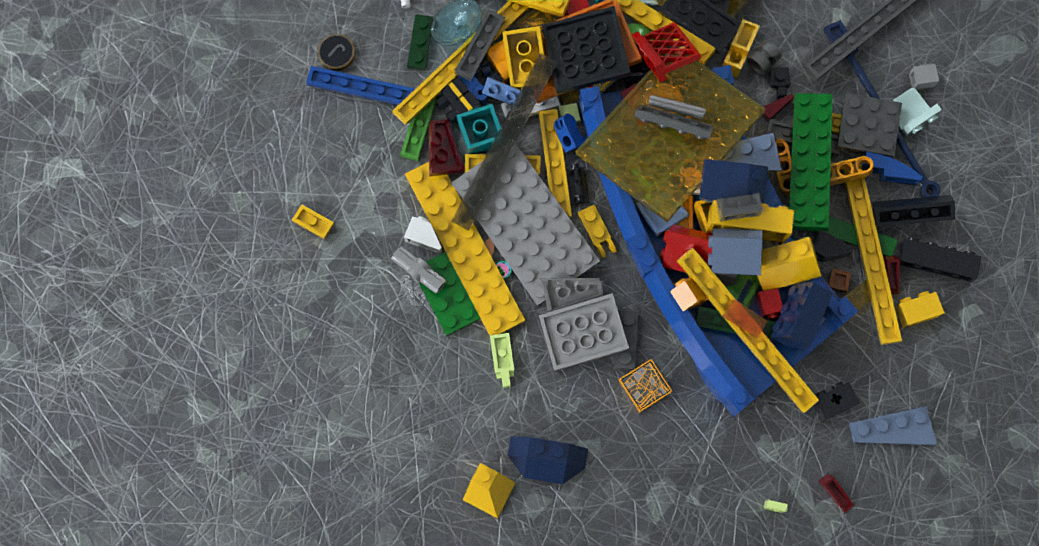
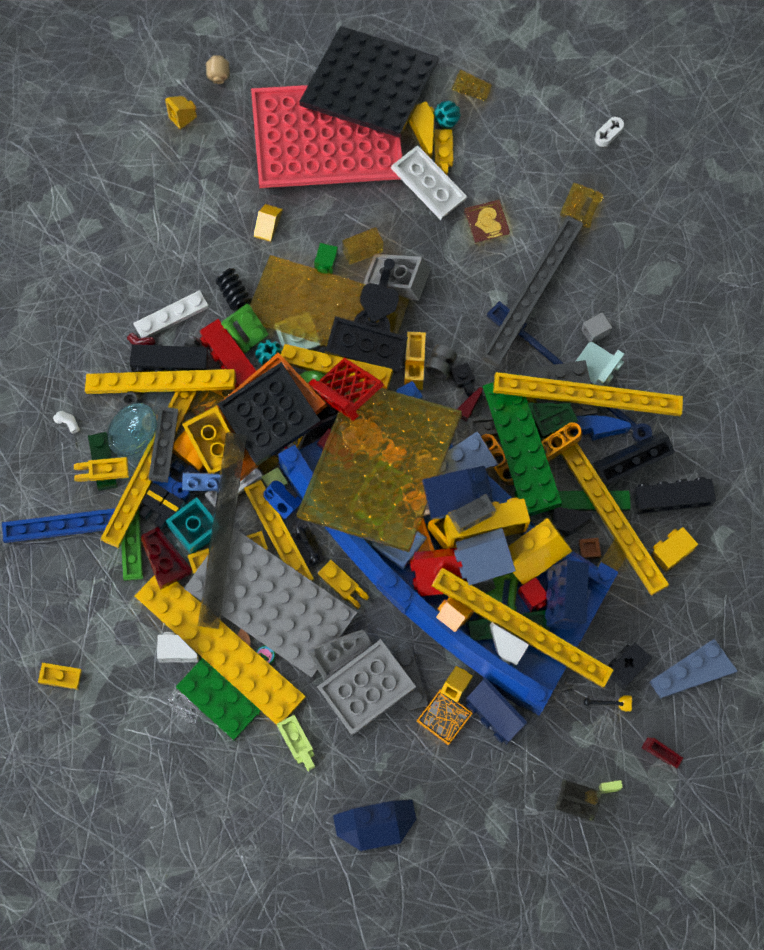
camera: 25 degrees left, 5 degrees down
black tile [318,34,355,71] -> none
light grey piece [391,246,447,295] -> none
yellow slope [463,463,516,518] -> none
dark grey plate [634,104,715,139] -> none
light grey axle [649,95,706,119] -> none
clear orange plate [722,299,768,338] -> none
dark red piece [883,255,900,295] -> none
none -> yellow hinge [74,457,129,482]
none -> yellow brick [441,666,473,702]
none -> dark blue slope [466,678,527,745]
none -> white slope [490,622,529,666]
none -> yellow plate [493,372,683,416]
none -> dark green wing [527,402,578,437]
none -> clear smoke brick [554,779,602,822]
none -> hinge [583,695,632,712]

